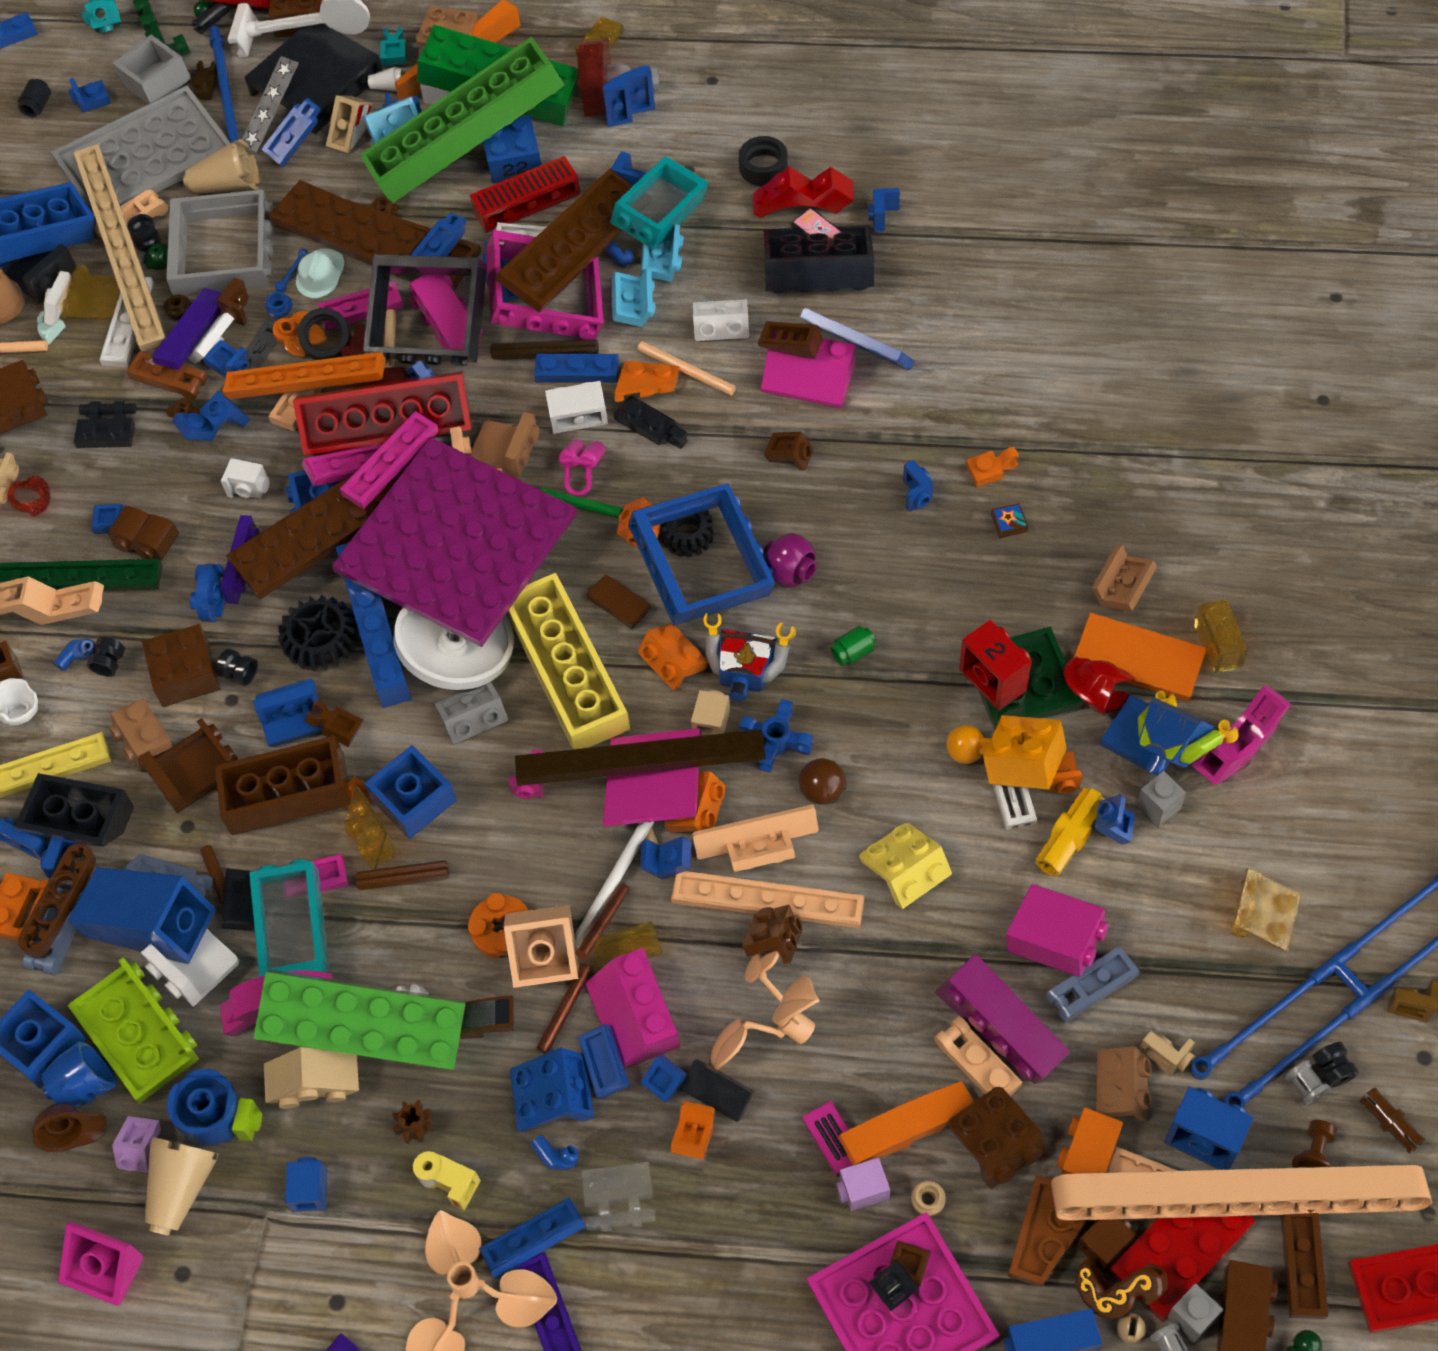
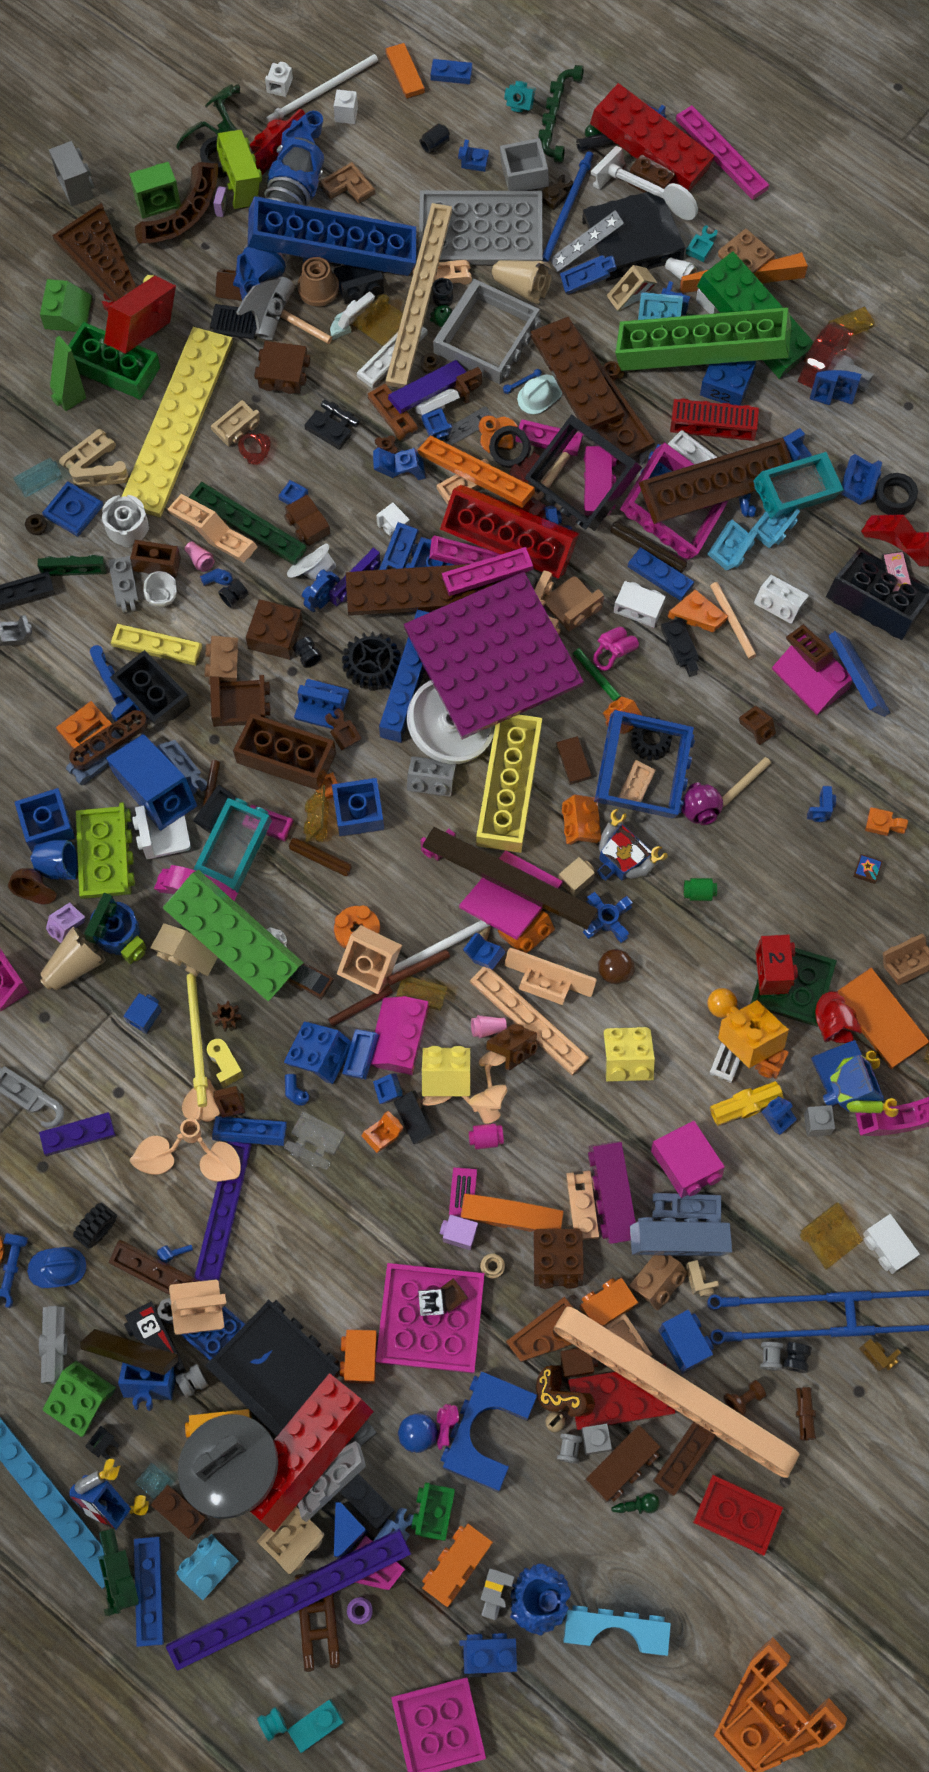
camera: 30 degrees right, 10 degrees up
blue plate [265,292,293,317] -> none
blue hinge [411,212,466,257] -> none
none -> dark green plate [84,893,117,944]
none -> bright pink cone [184,541,215,572]
none -> light yellow bar [187,974,208,1107]
none -> reddish brown bracket [213,1086,245,1118]
none -> white piece [287,544,336,580]
none -> blue plate [379,522,419,570]
none -> light yellow brick [422,1046,470,1096]
none -> dark pink brick [468,1123,504,1150]
none -> bright pink cone [471,1015,507,1039]
none -> light nougat plate [618,760,656,802]
none -> sand blue brick [630,1217,732,1256]
none -> tan bar [722,757,771,808]
none -> blue bracket [840,454,882,505]
none -> white brick [863,1214,920,1274]

